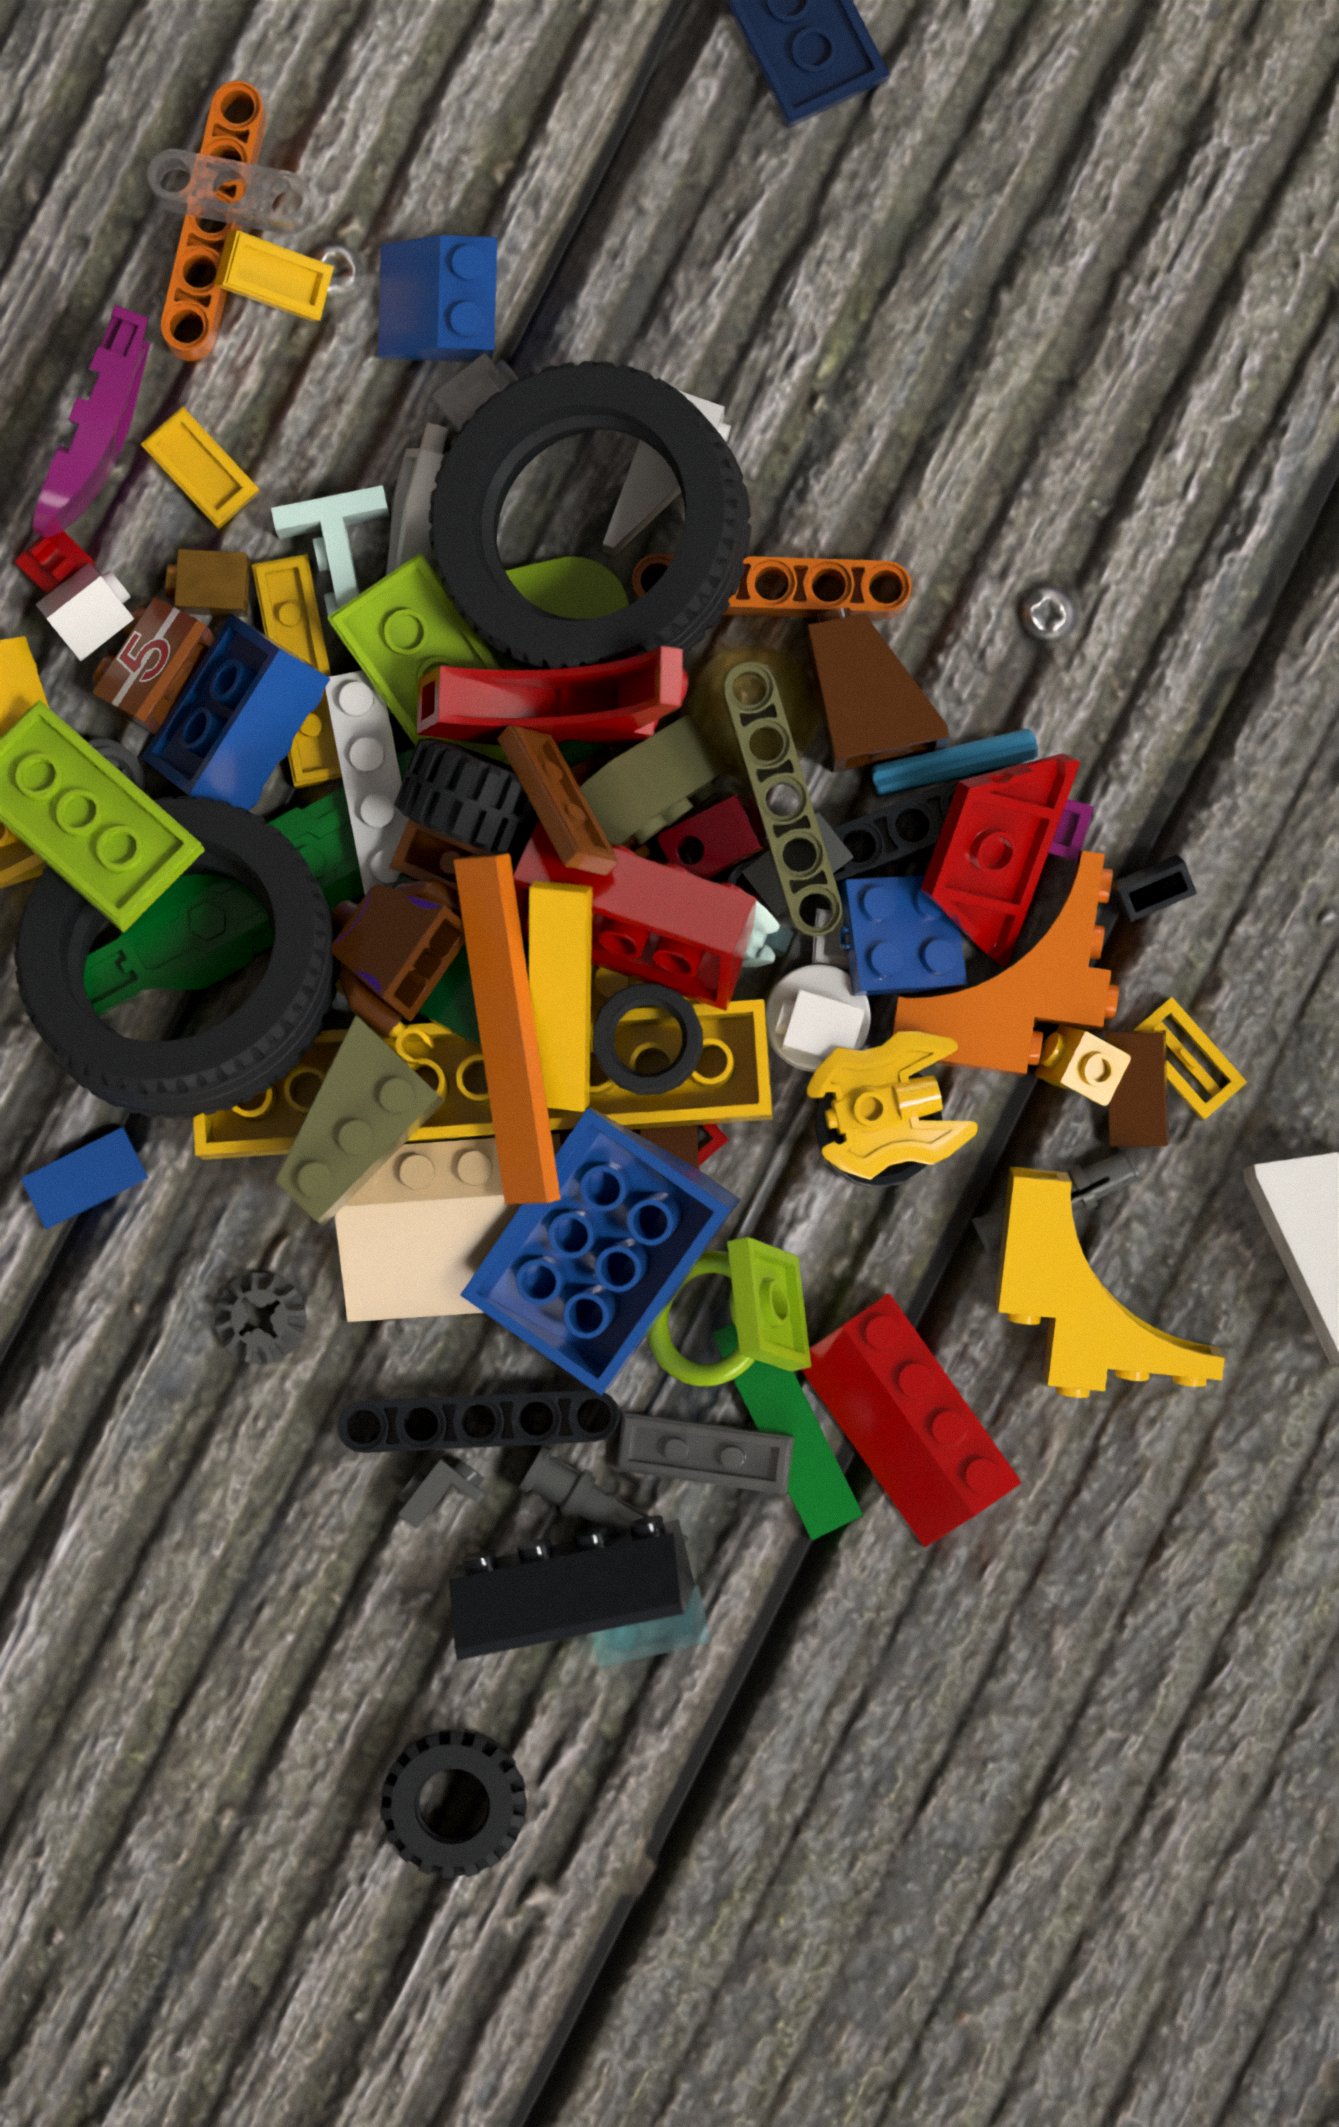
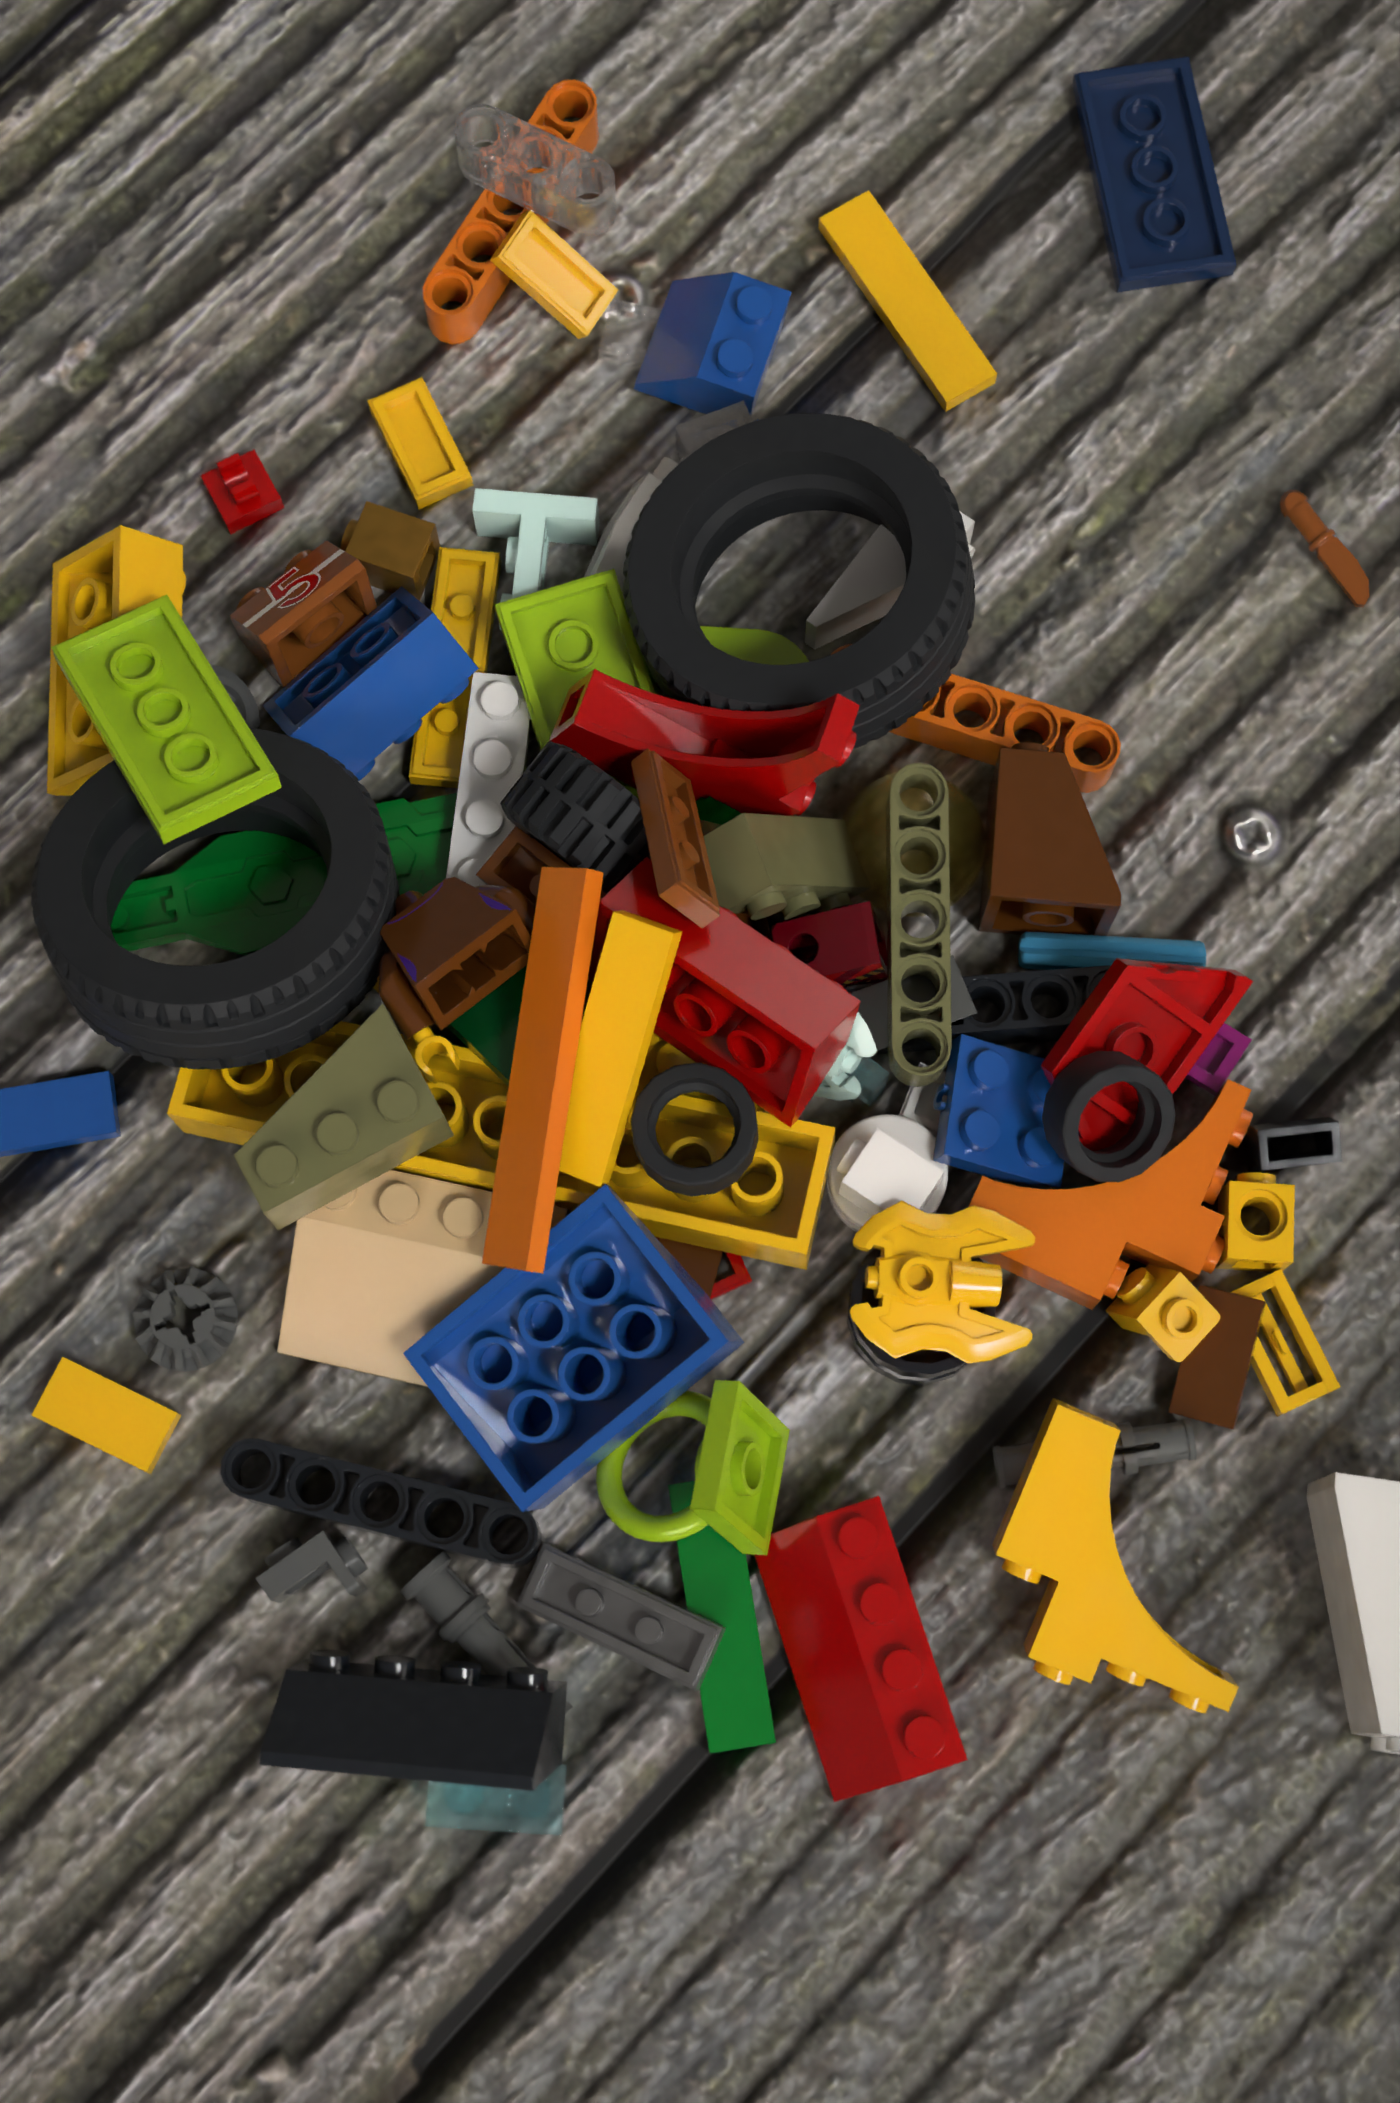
camera: 15 degrees right, 10 degrees down
magenta slope [33,305,150,537] -> none
white brick [35,563,134,661] -> none
black tyre [380,1729,527,1879] -> none
none -> yellow tile [31,1356,182,1474]
none -> yellow tile [818,190,997,412]
none -> black tyre [1042,1051,1176,1182]
none -> yellow brick [1216,1172,1295,1272]
none -> dark orange piece [1280,490,1370,608]

